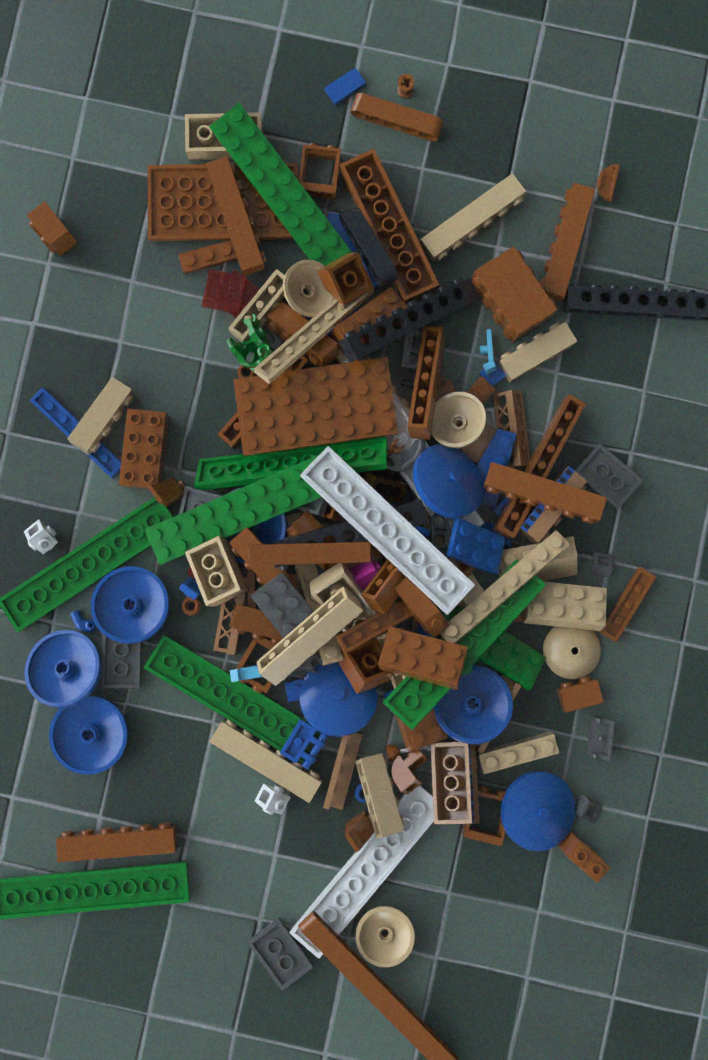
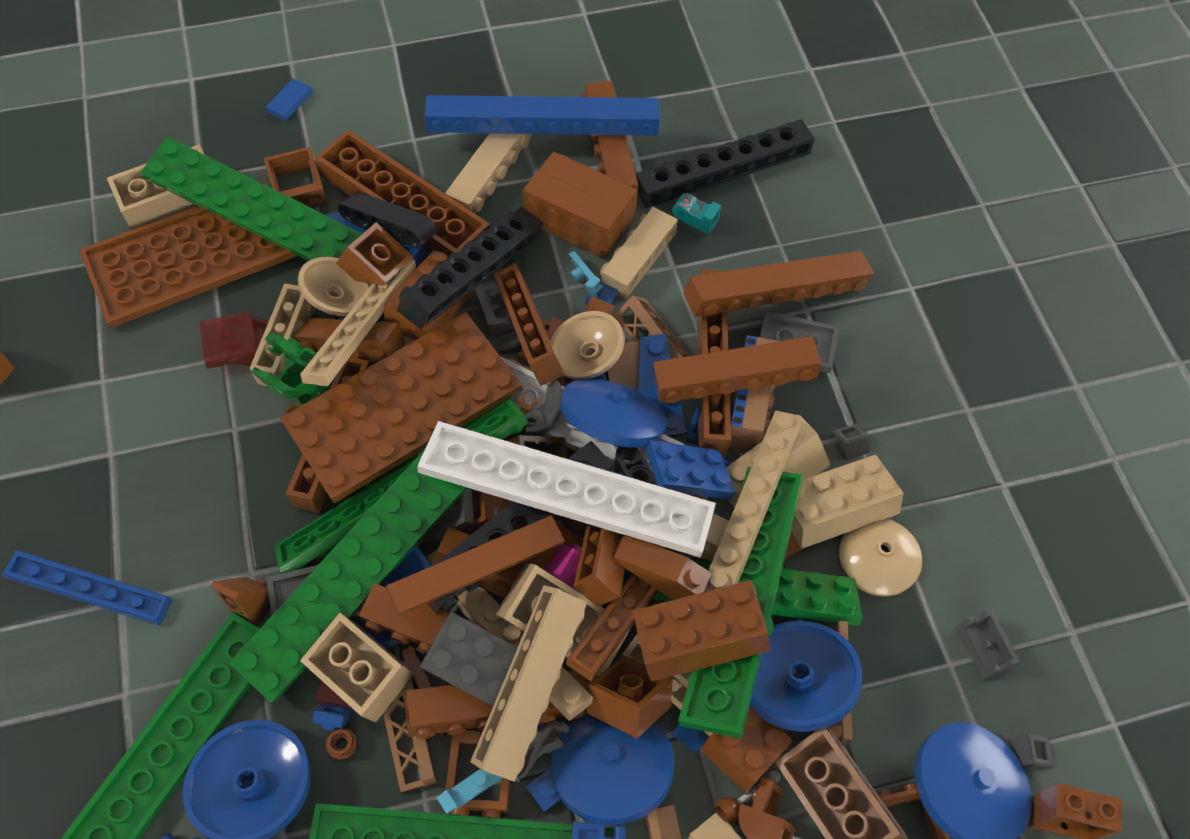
camera: 30 degrees left, 25 degrees down
white brick [24,519,58,554] -> none
tan brick [67,377,134,456] -> none
dark orange brick [119,409,170,490] -> none
dark orange plate [178,240,238,274] -> none
dark orange brick [205,156,267,276] -> none
dark orange beam [350,93,443,142] -> none
dark orange bush [397,74,414,99] -> none
tan brick [476,731,559,774] -> none
dark orange brick [556,676,604,713] -> none
dark orange plate [596,164,620,203] -> none
dark orange plate [598,567,656,642] -> none
none -> blue brick [425,95,660,136]
none -> teal leg [672,193,721,235]
none -> dark orange brick [683,251,874,317]

